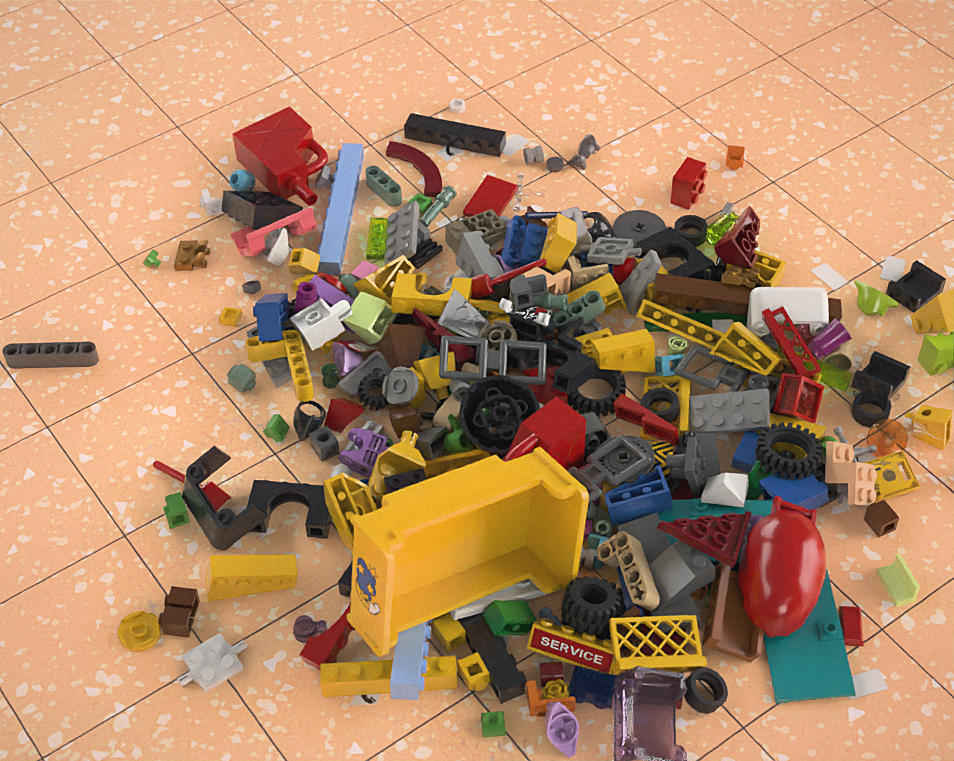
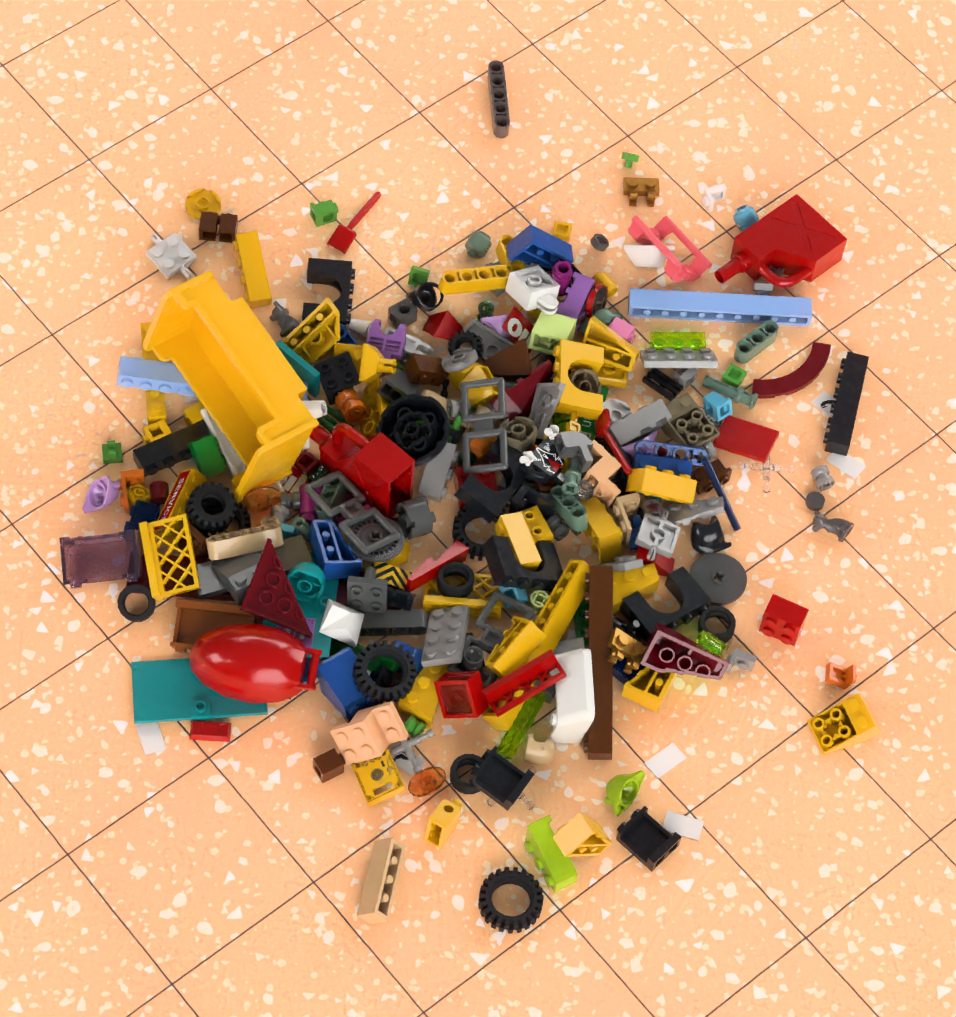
camera: 80 degrees right, 10 degrees up
black windscreen [182,445,269,551] -> none
black slope [221,190,303,230] -> none
yellow slope [288,248,320,274] -> none
white tile [449,99,465,114] -> none
magenta plant [807,318,852,360] -> none
yellowish green panel [876,553,920,607] -> none
none -> dark grey animal [269,301,299,338]
none -> teal cylinder [287,561,326,601]
none -> black arch [482,535,563,592]
none -> medium azure brick [703,391,733,422]
none -> yellow slope [807,693,882,755]

